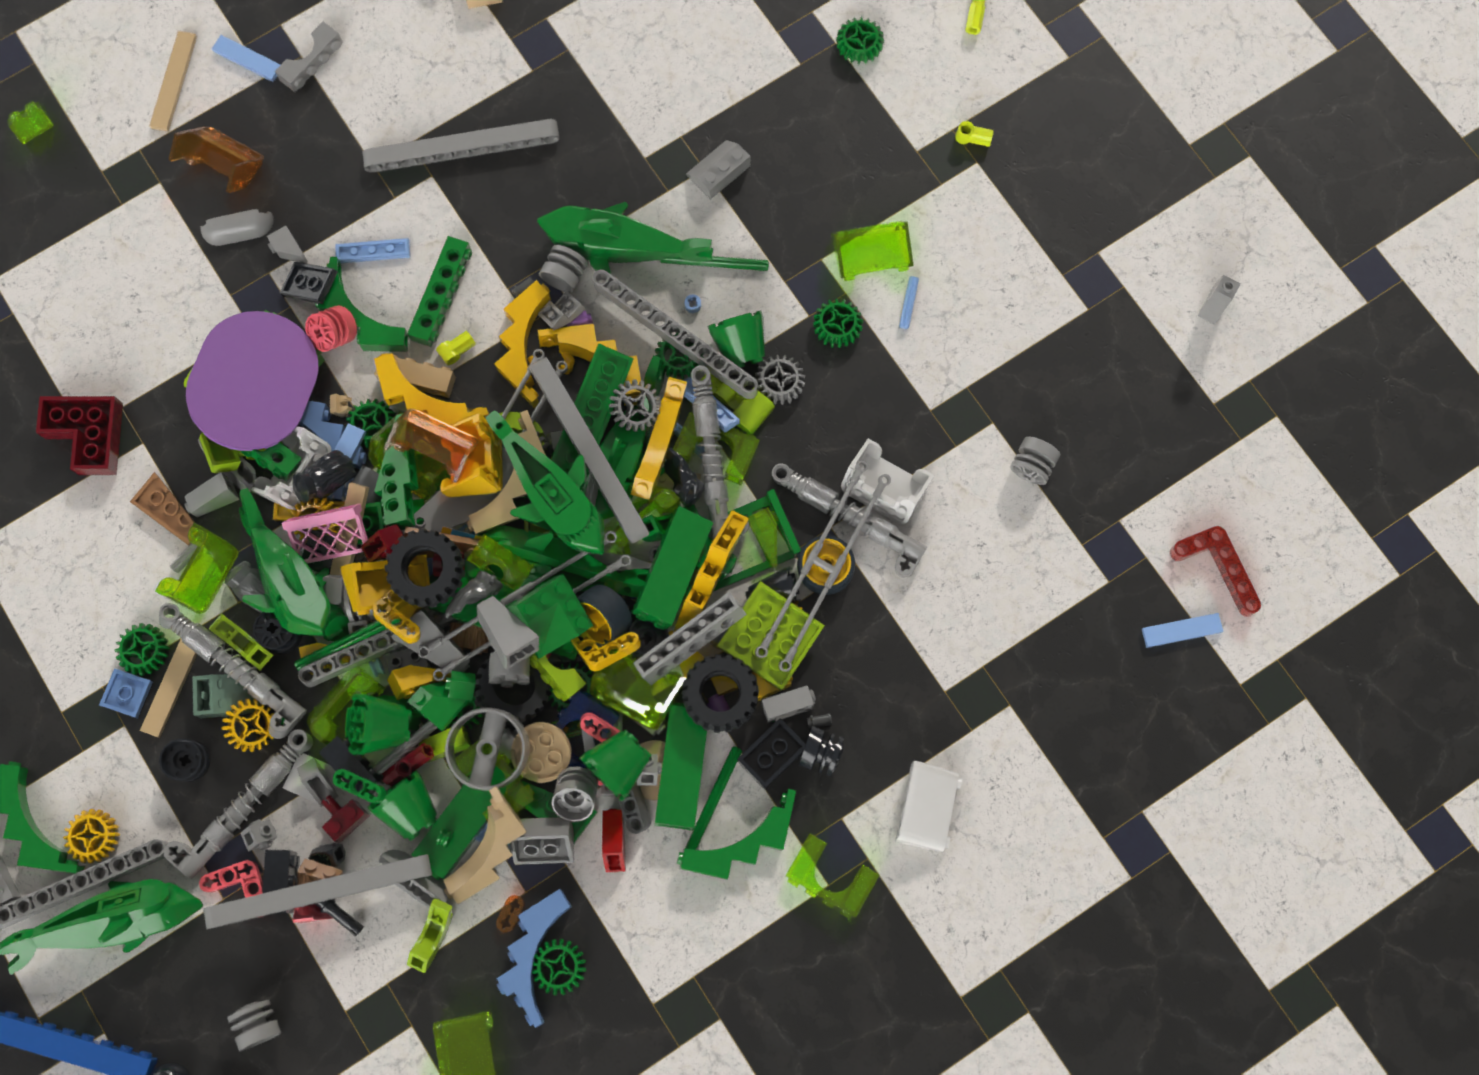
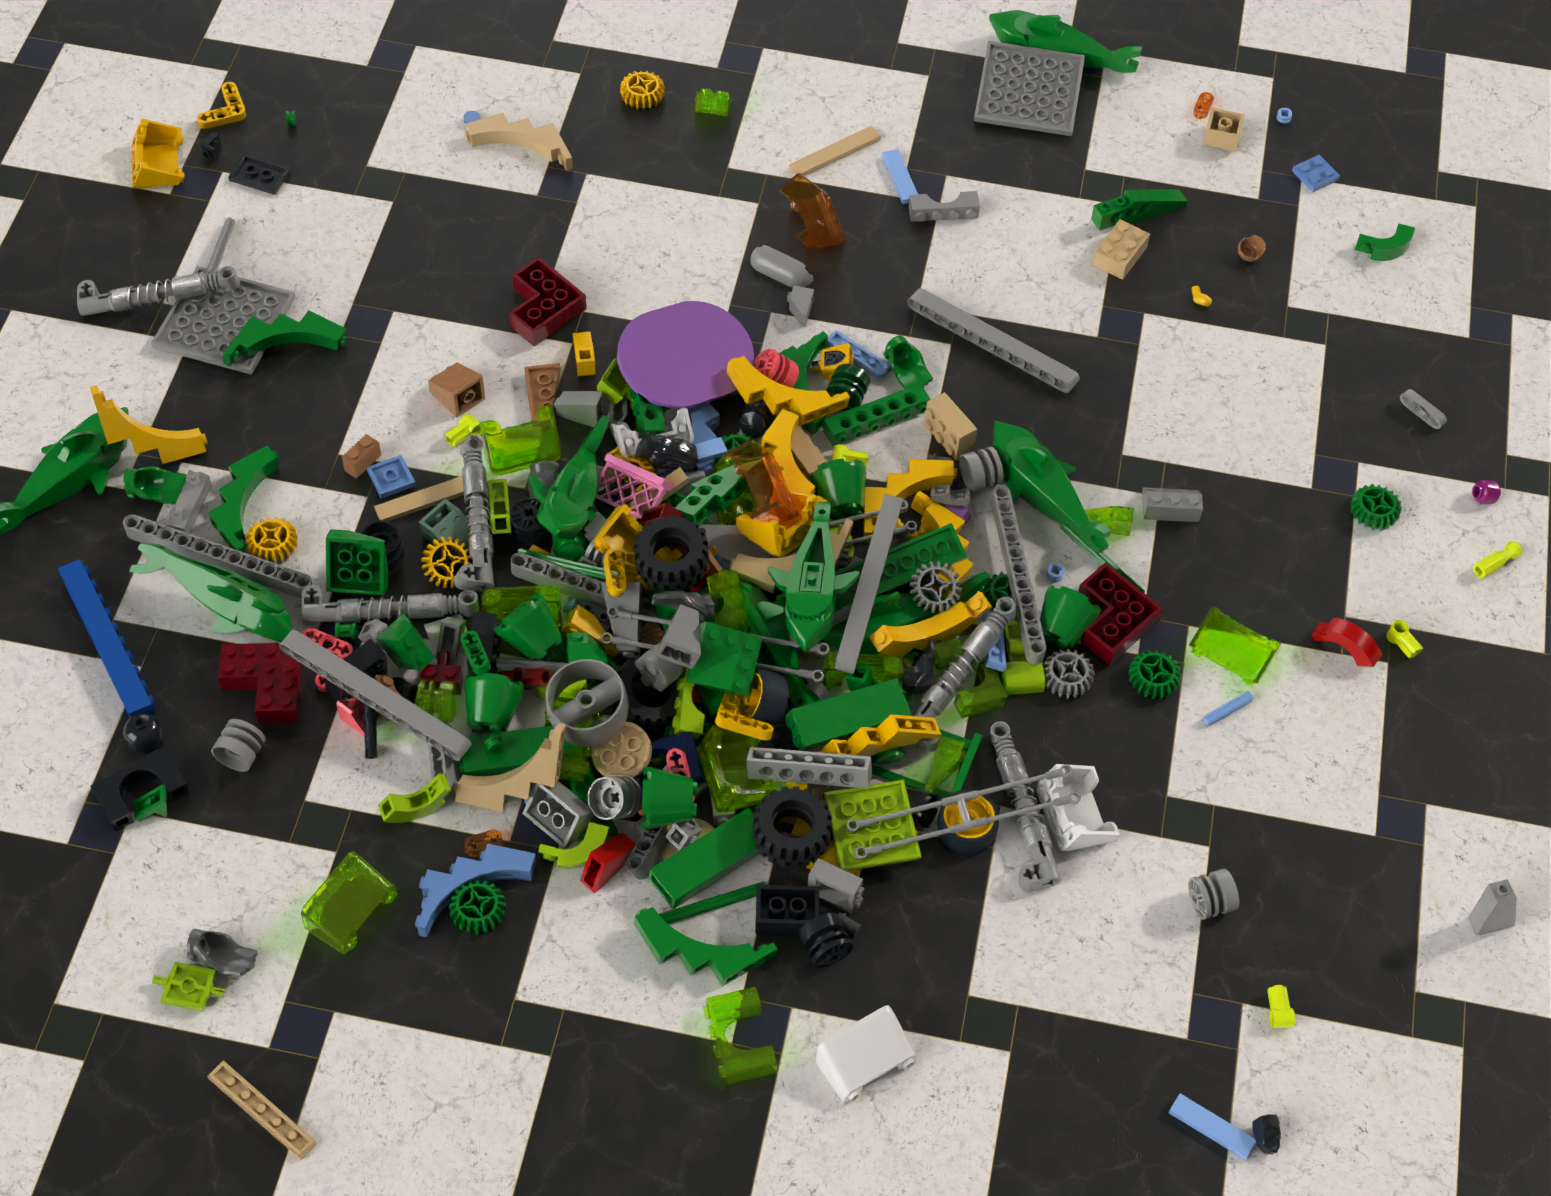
camera: 40 degrees right, 20 degrees down
green gear [115,623,170,676] -> none
black tile [279,262,338,304] -> none
tan tile [330,394,352,418] -> none
green brick [445,671,476,701] -> none
clear red beam [1170,526,1261,617] -> none
none -> dark red brick [218,643,303,723]
none -> green slope [326,529,388,595]
none -> green bush [335,622,357,640]
none -> medium nougat brick [342,434,382,478]
none -> green slope [376,613,435,671]
none -> clear neon green wheel [415,679,457,723]
none -> medium nougat slope [428,362,485,418]
none -> neon yellow piece [445,413,483,447]
none -> lime arch [538,822,611,869]
none -> yellow slope [573,332,596,376]
none -> yellow arch [726,356,850,426]
none -> black hair [738,399,776,439]
none -> green cone [810,458,867,521]
none -> yellow torso [811,342,853,381]
none -> dark green wheel [826,364,870,411]
none -> green hair [883,335,933,389]
none -> tan brick [924,392,977,460]
none -> dark red brick [1078,563,1163,666]
none -> clear neon green slope [1085,506,1134,536]
none -> black rock [1252,1114,1281,1155]
none -> neon yellow piece [1267,985,1295,1028]
none -> red arch [1311,618,1382,667]

